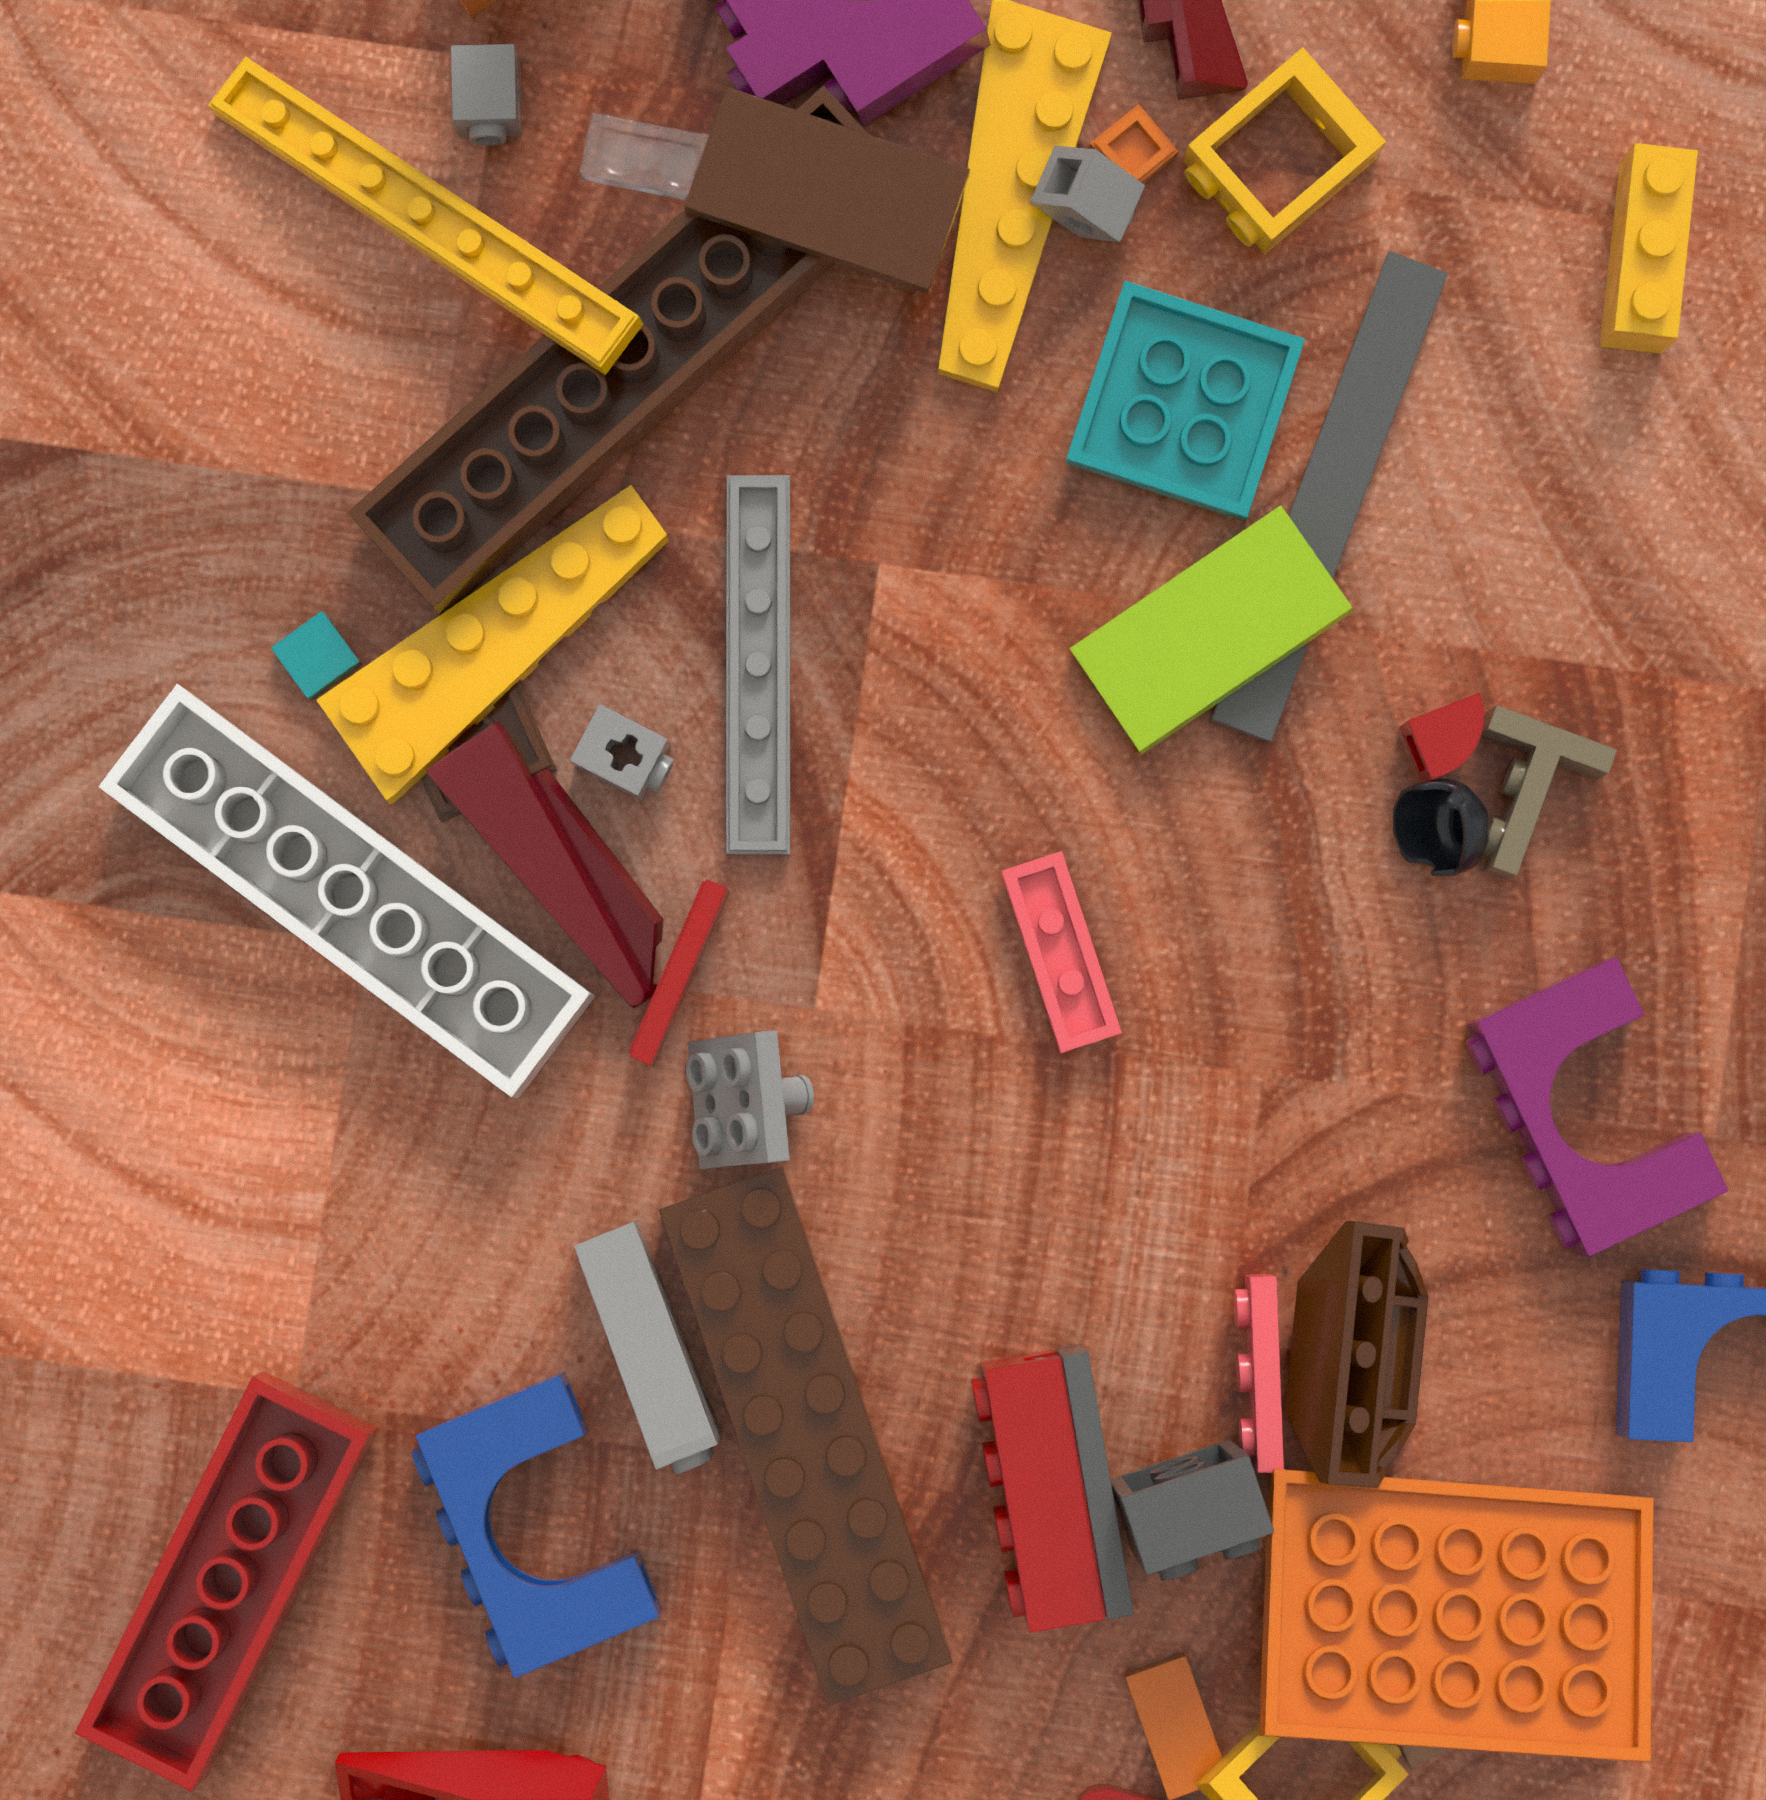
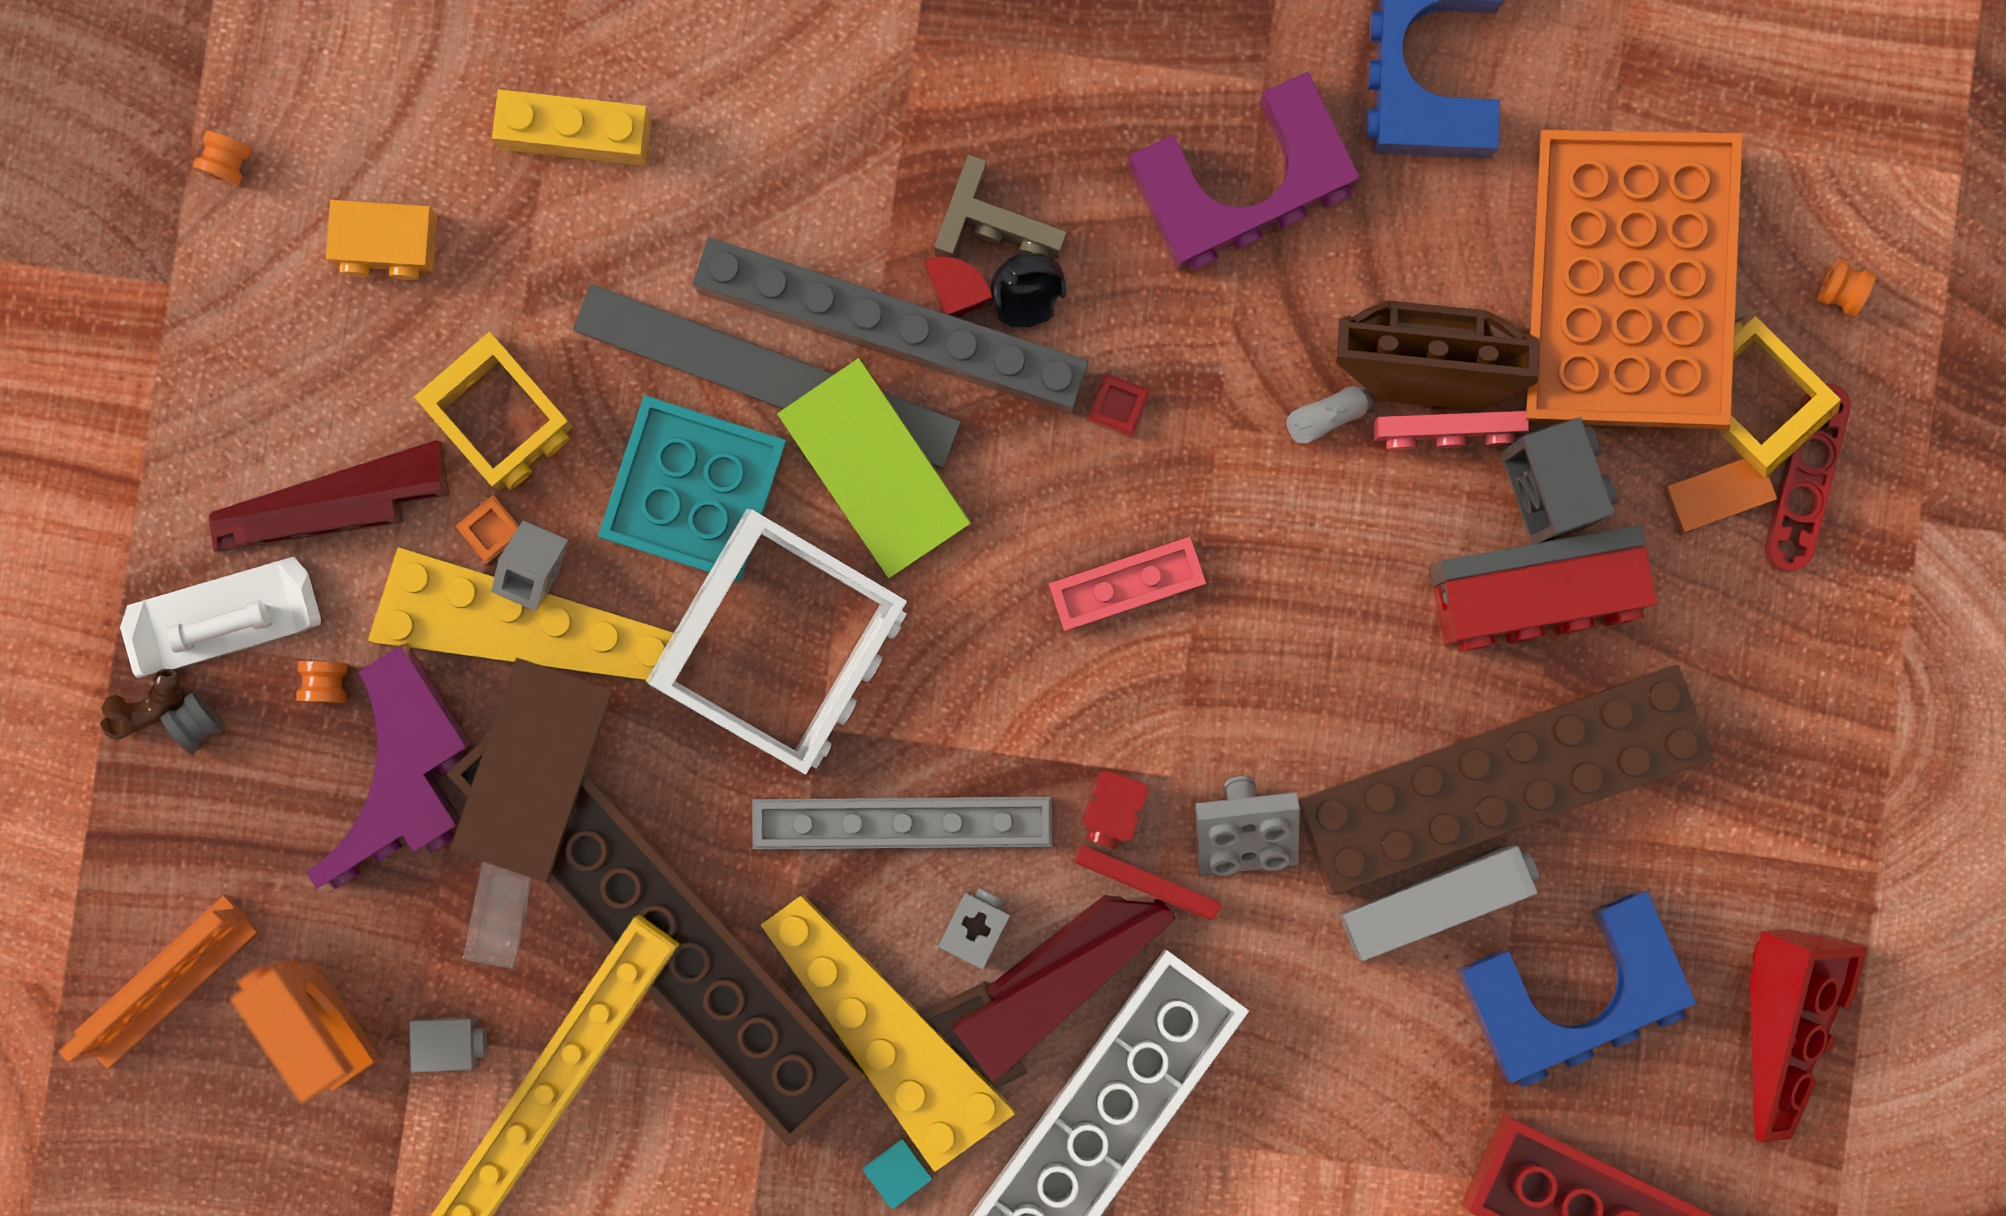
camera: 90 degrees left, 0 degrees up
none -> white window [646,509,907,775]
none -> dark grey brick [693,237,1088,415]
none -> red brick [1081,770,1149,849]
none -> red tile [1086,372,1151,438]
none -> light grey piece [1286,386,1374,443]

